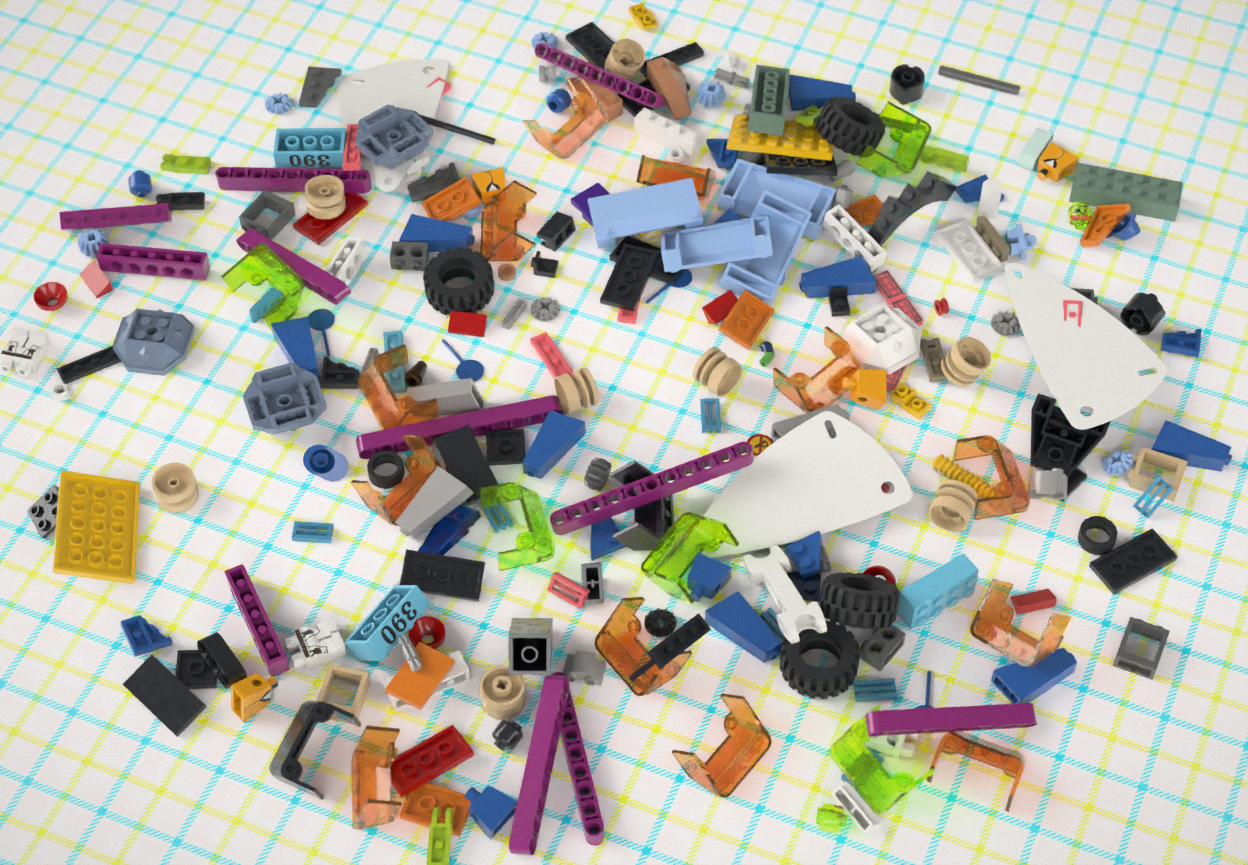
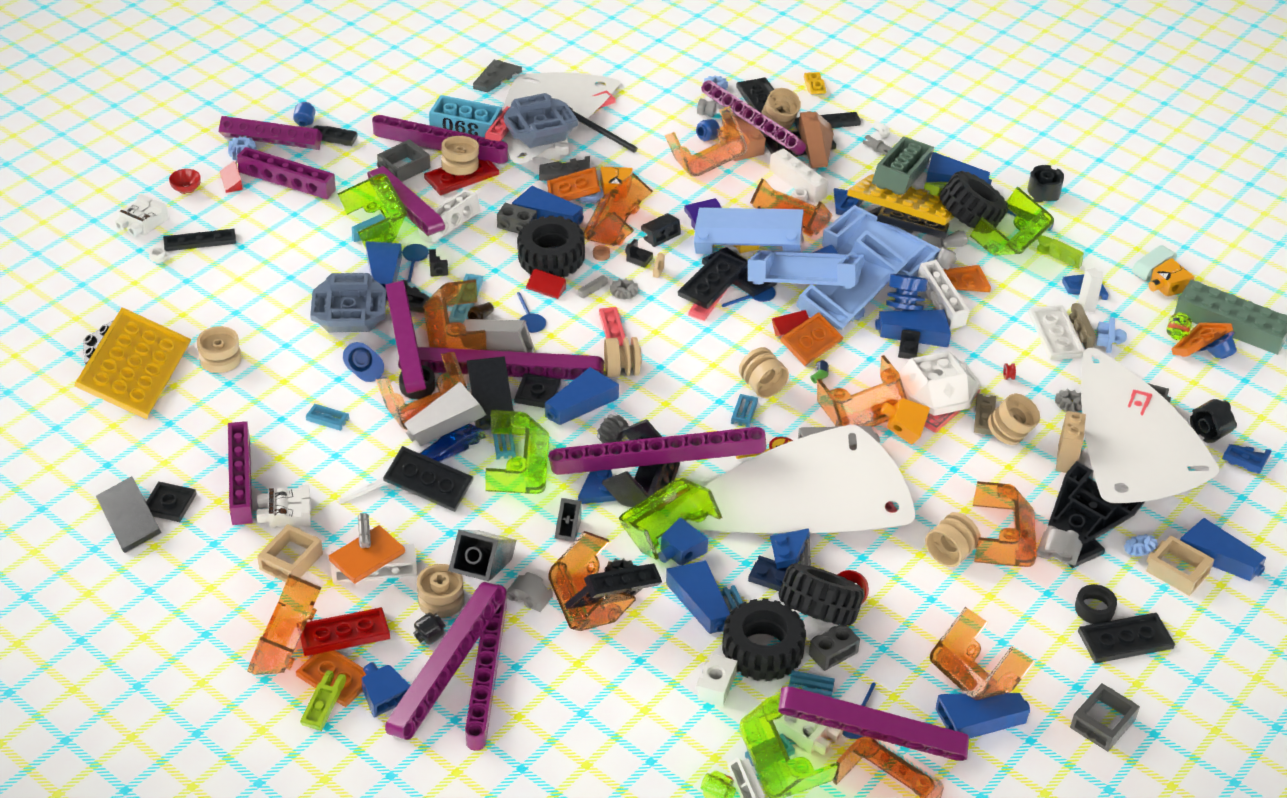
camera: 15 degrees right, 10 degrees down
sand blue piece [112,308,196,376] -> none
blue wing [120,615,172,657] -> none
lime hinge [160,153,212,175] -> none
black beam [197,632,247,689] -> none
light orange torso [231,673,278,723] -> none
light blue gear [265,92,292,114] -> none
black windscreen [269,700,362,800] -> none
medium azure brick [344,585,431,661] -> none
red piece [408,616,446,649] -> none
coral tile [547,572,590,609] -> none
clear orange windscreen [671,693,772,798] -> none
light blue gear [697,81,726,108] -> none
white piece [743,545,827,644] -> none
black arch [868,171,958,247] -> none
coral tile [873,270,924,326] -> none
yellow slope [889,383,932,419] -> none
medium azure brick [897,553,979,630] -> none
yellow piece [932,454,1005,508] -> none
dark grey axle [938,65,1020,96] -> none
red slope [1010,588,1057,615] -> none
dark azure tile [1133,476,1174,519] -> none
none -> magenta beam [385,280,426,394]
none -> black bracket [429,249,448,277]
none -> tan tile [653,253,665,278]
none -> white brick [695,653,737,707]
none -> blue wheel [886,274,928,311]
none -> tan window [1055,411,1086,473]

